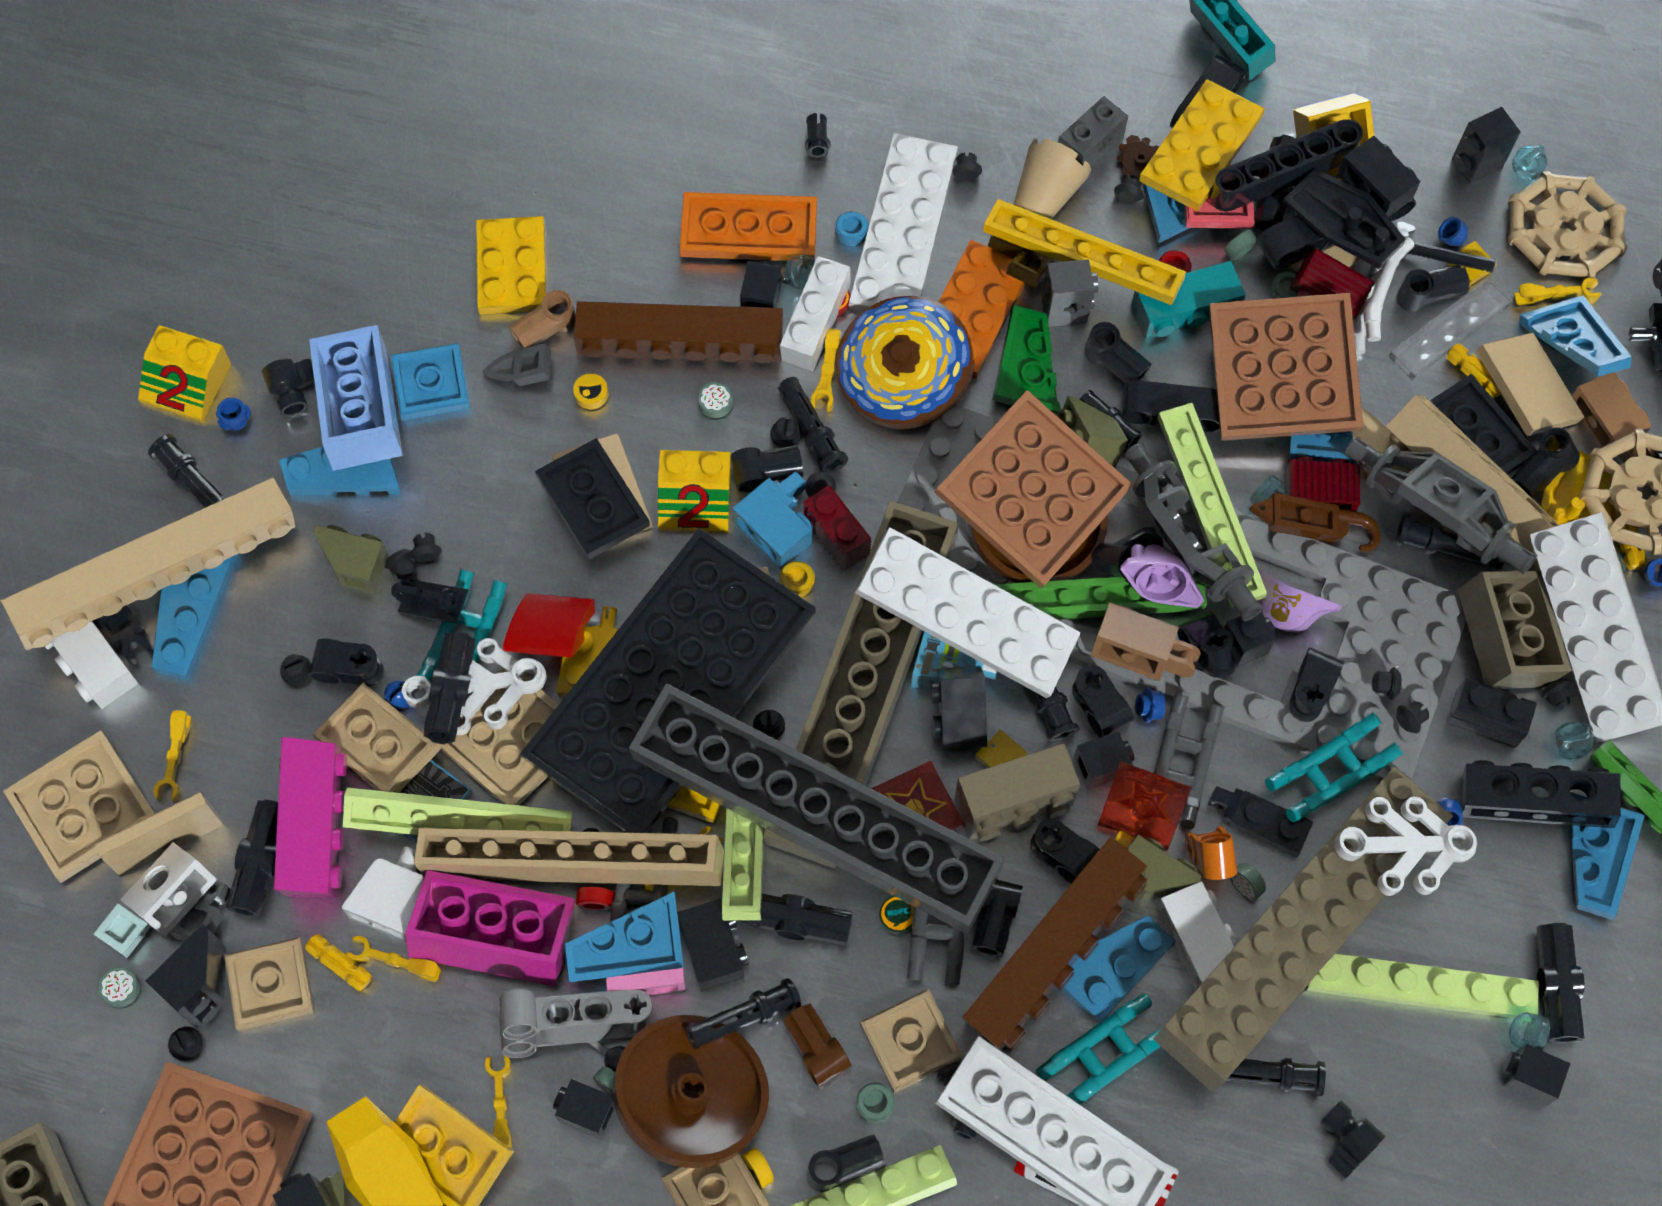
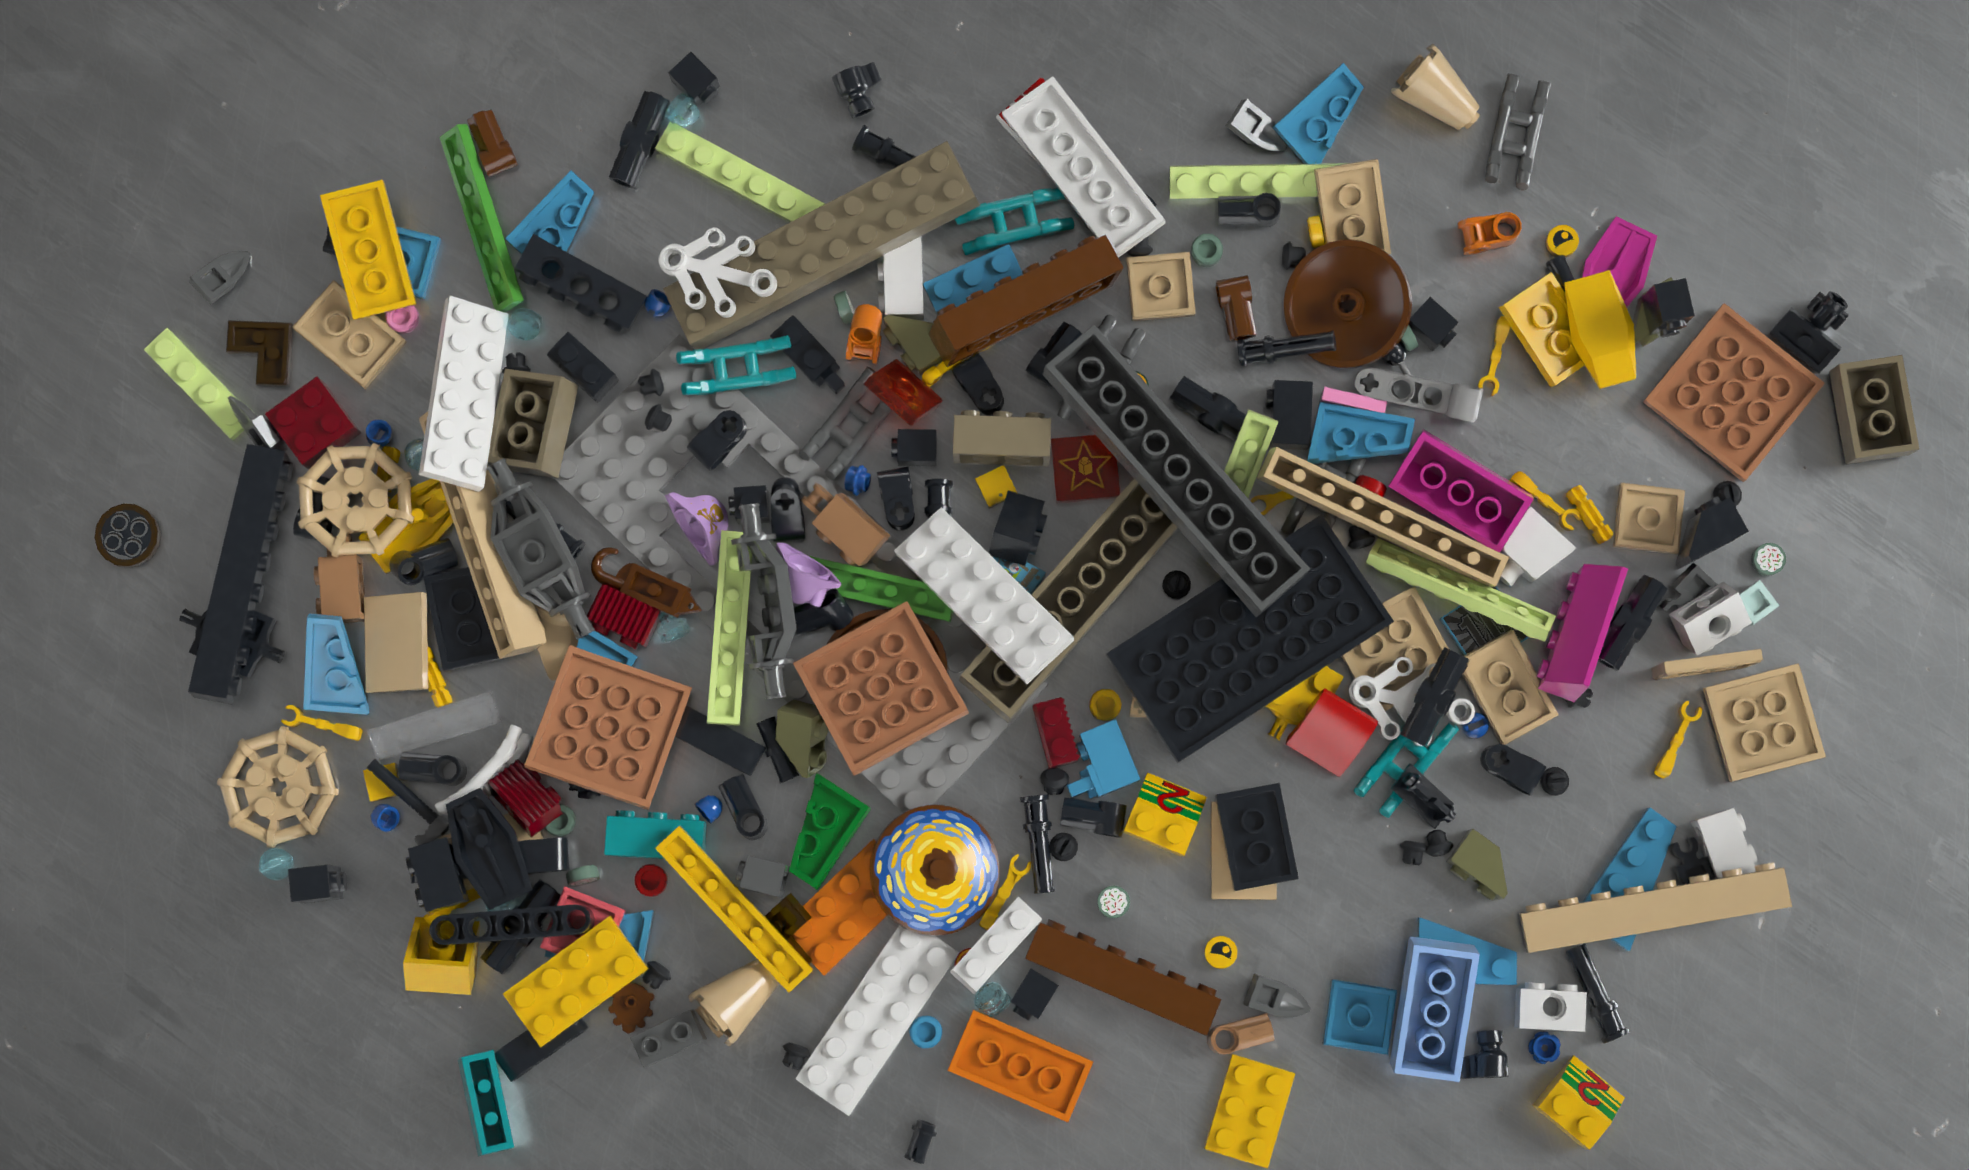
camera: 155 degrees left, 15 degrees up
none -> blue hinge [694,795,722,824]
none -> black piece [1282,241,1306,270]
none -> white brick [1514,982,1587,1032]

